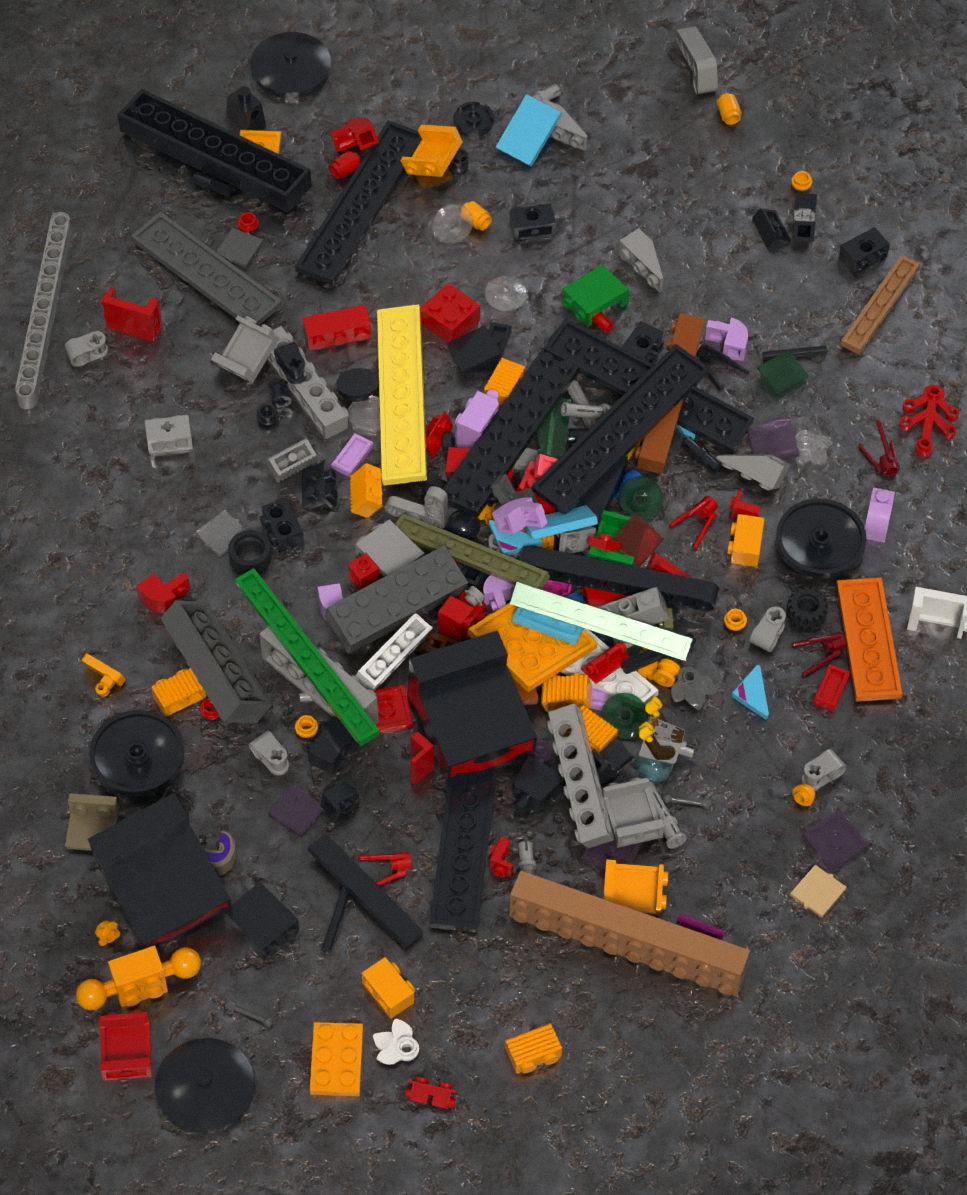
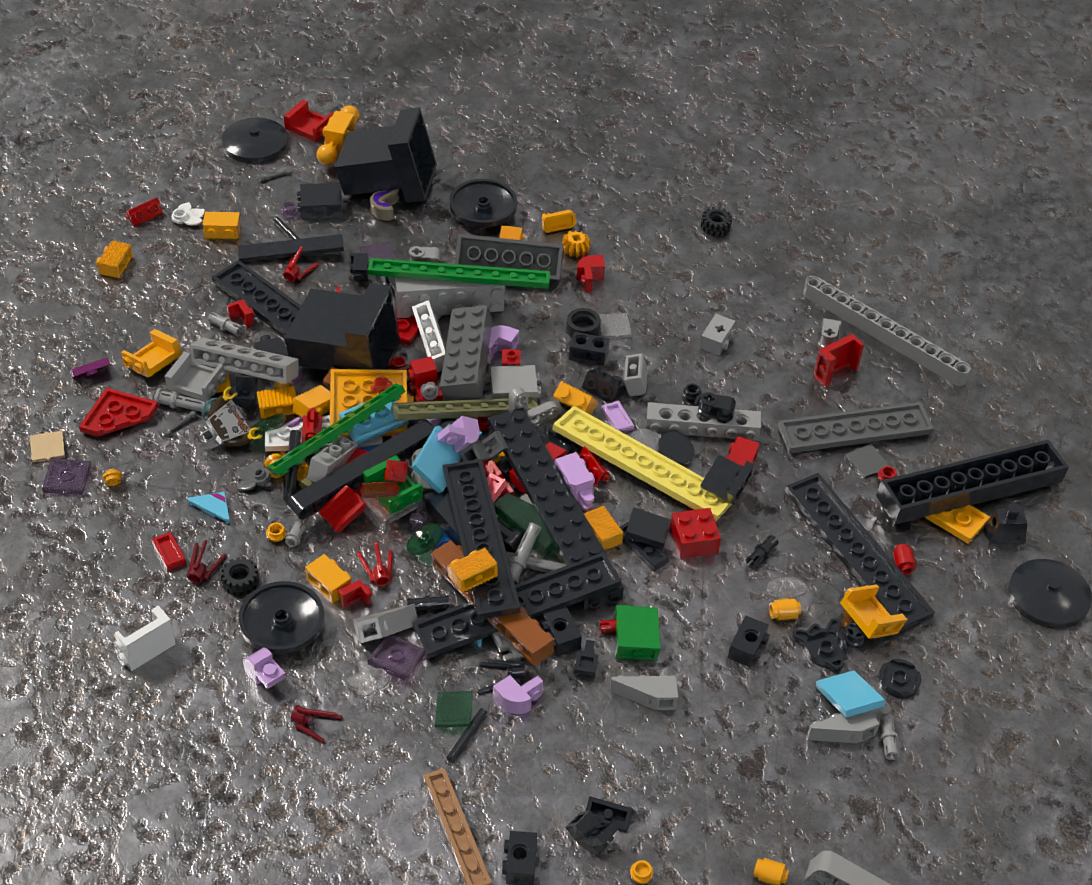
camera: 125 degrees right, 10 degrees down
dark tan bracket [65,793,119,851] -> none
light grey panel [211,315,278,383] -> none
light orange plate [310,1022,363,1096] -> none
red brick [329,118,379,152] -> none
clear dish [485,276,527,311] -> none
medium nougat brick [509,870,750,996] -> none
light grey piece [749,607,786,652] -> none
light grey piece [802,749,847,791] -> none
orange plate [836,577,902,702] -> none
red plant [899,385,960,458] -> none
none -> red plate [79,388,159,437]
none -> clear purple plate [281,202,298,217]
none -> light grey pin [285,521,306,547]
none -> clear red plate [370,376,393,393]
none -> light orange brick [448,548,498,593]
none -> light orange gear [562,230,591,258]
none -> black plate [574,640,599,677]
none -> black bracket [700,455,754,505]
none -> black pin [746,535,779,568]
none -> black tile [792,618,848,672]

